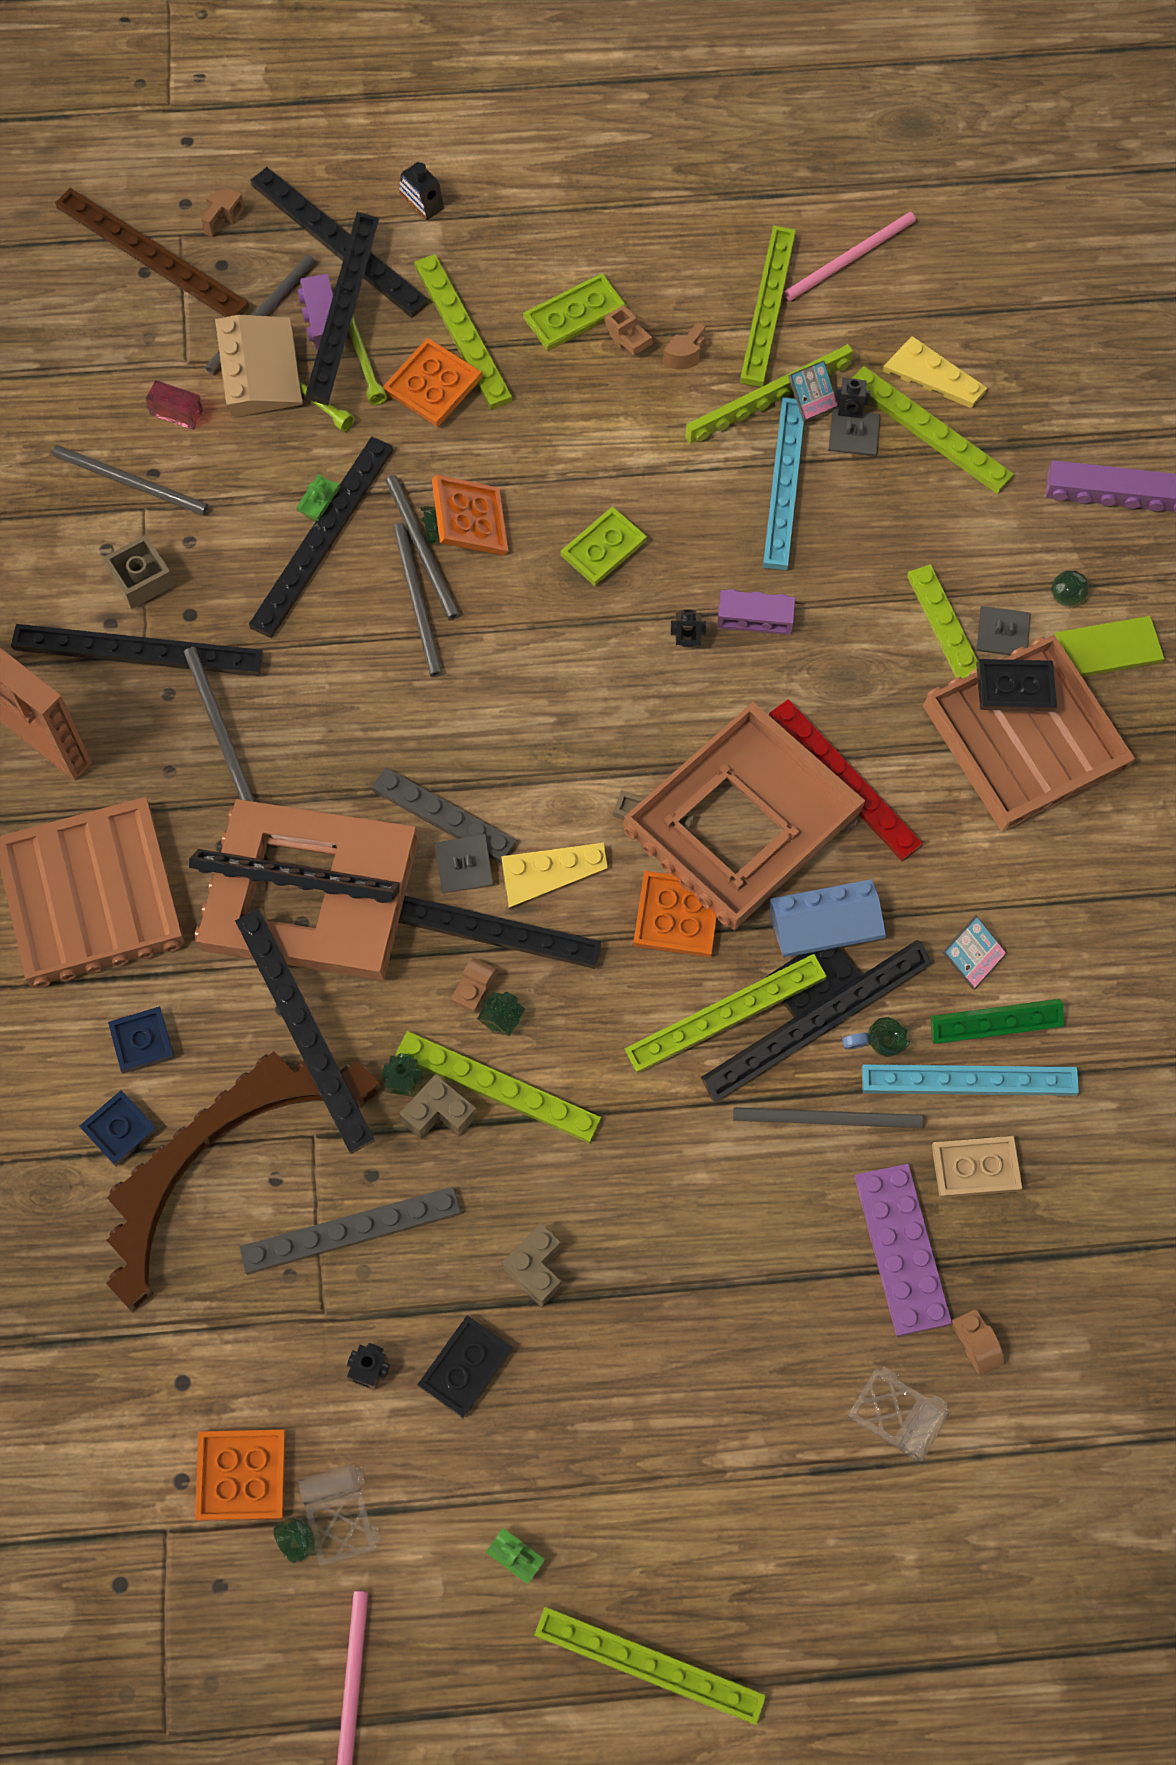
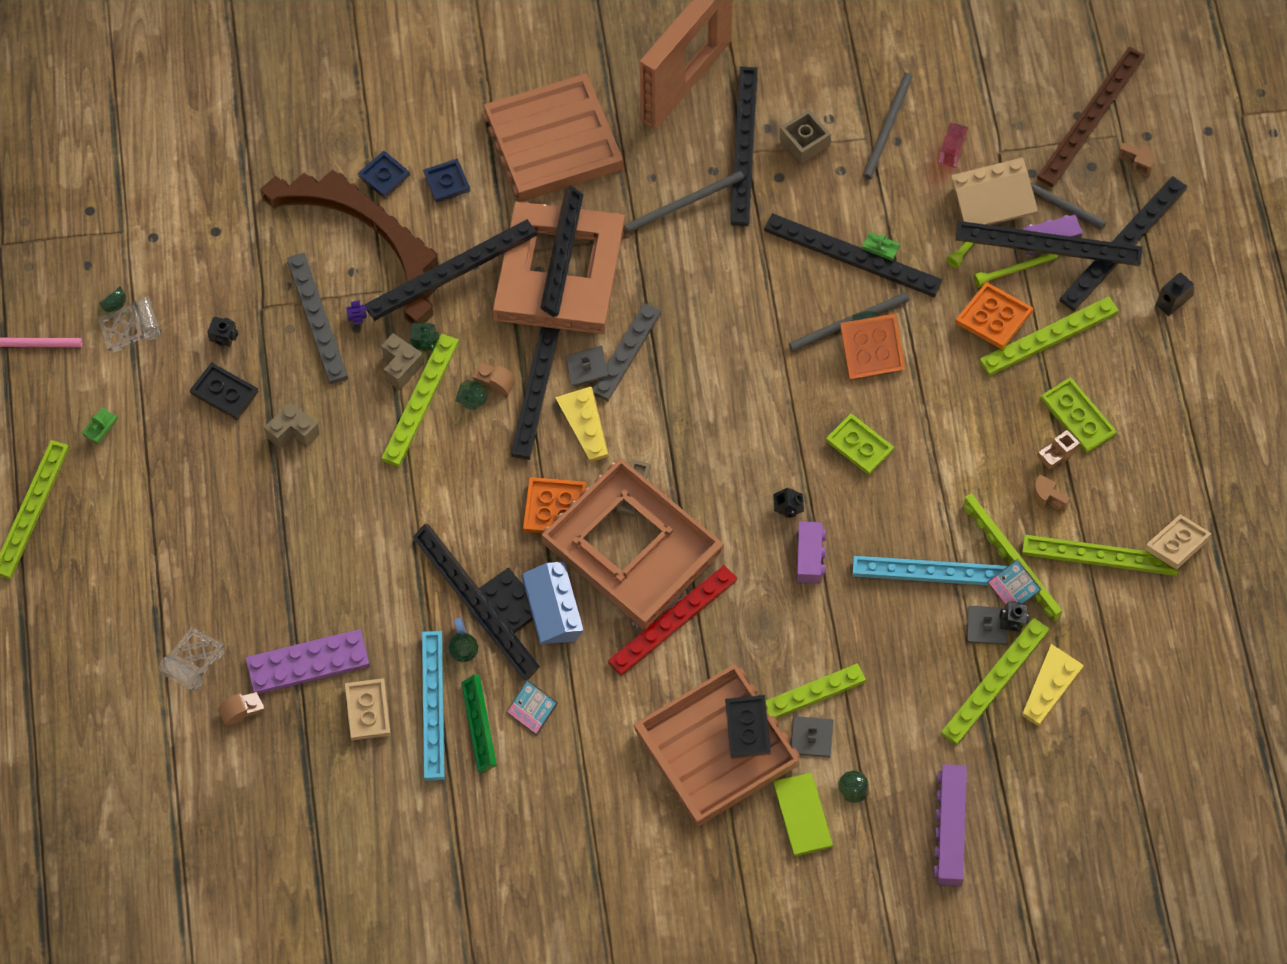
camera: 90 degrees right, 5 degrees down
orange plate [195,1430,286,1521] -> none
dark grey piece [393,523,442,677] -> none
lime plate [624,954,827,1074] -> none
dark grey piece [733,1107,923,1129] -> none
bright pink piece [784,212,916,301] -> none
none -> dark purple gear [346,301,367,325]
none -> tan plate [1145,514,1212,570]

